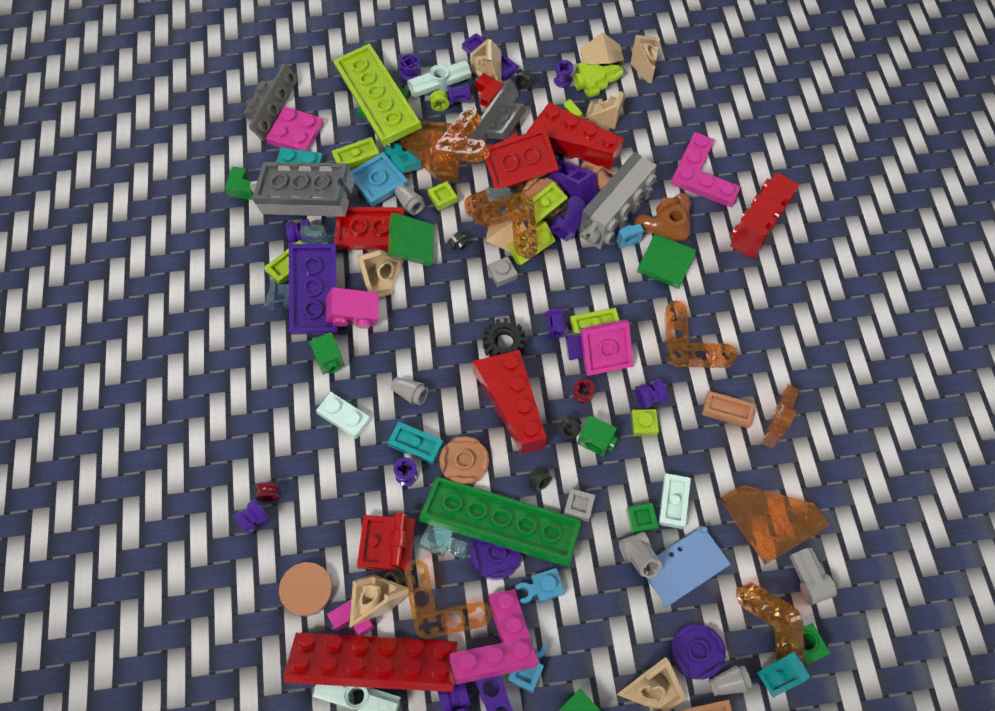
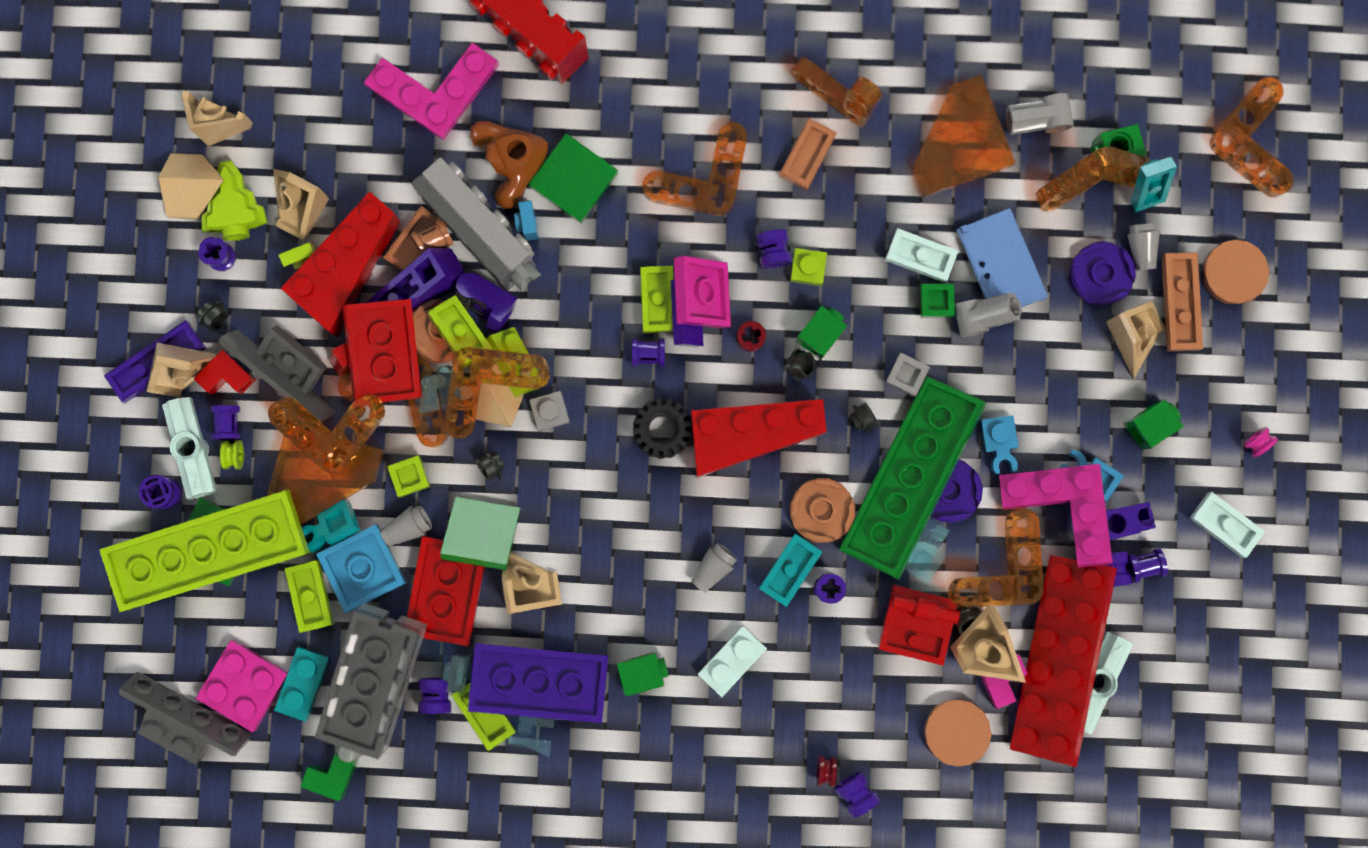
camera: 85 degrees left, 20 degrees up
dark pink brick [326,287,379,329] -> none

